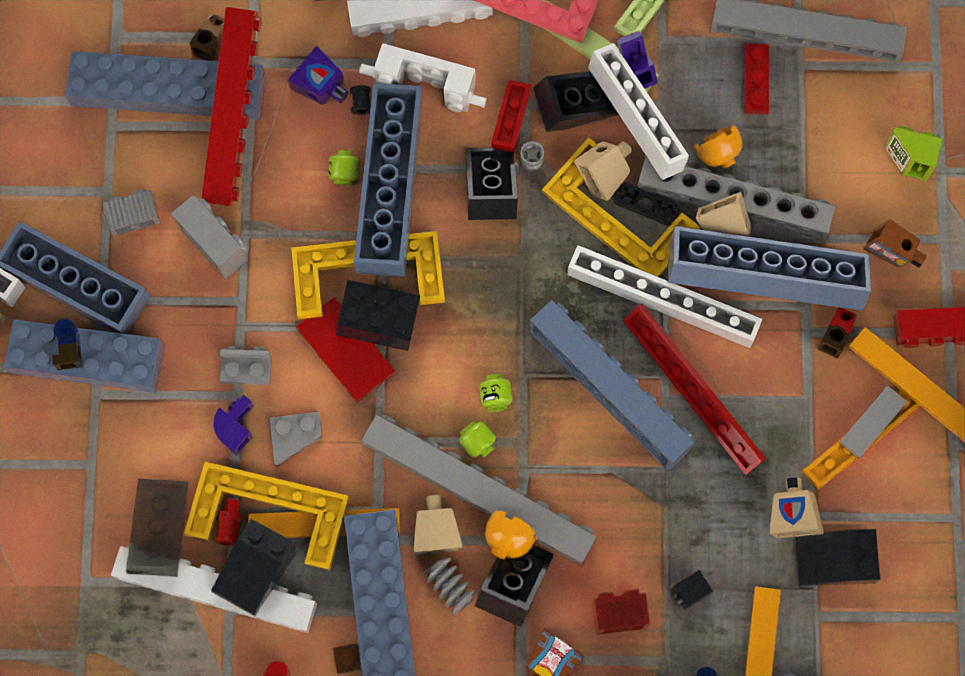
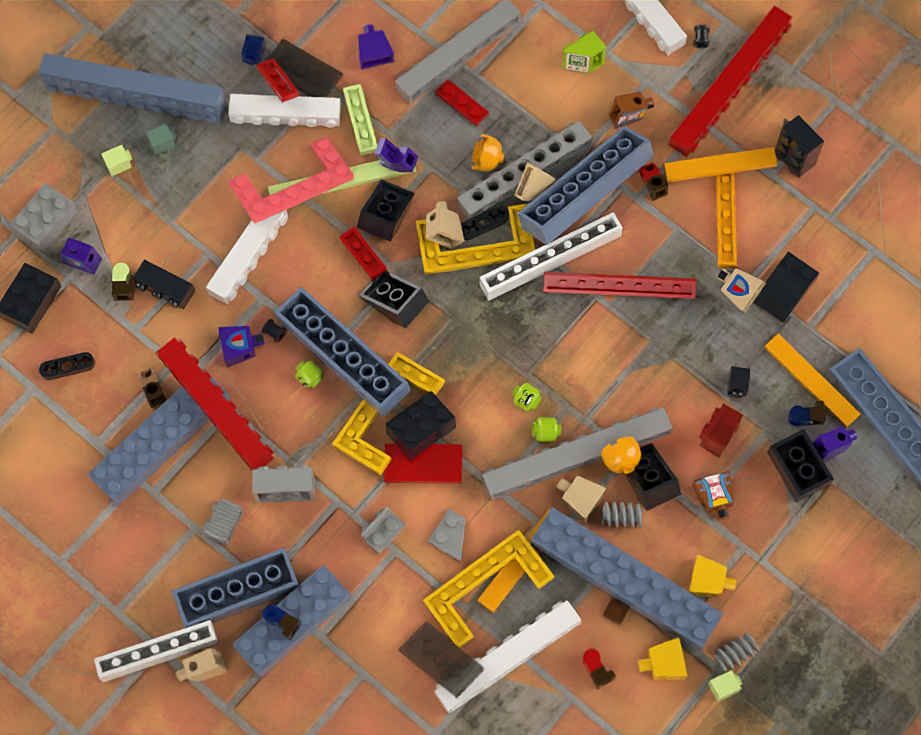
camera: 50 degrees left, 5 degrees down
black slope [211,519,295,616] -> none
dark purple brick [213,395,254,456] -> none
red hinge [215,499,241,546] -> none
white brick [359,43,487,112] -> none
light grey wheel [520,141,544,172] -> none
sand blue brick [529,300,694,472] -> none
white brick [588,43,689,180] -> none
light grey tile [839,386,907,459] -> none

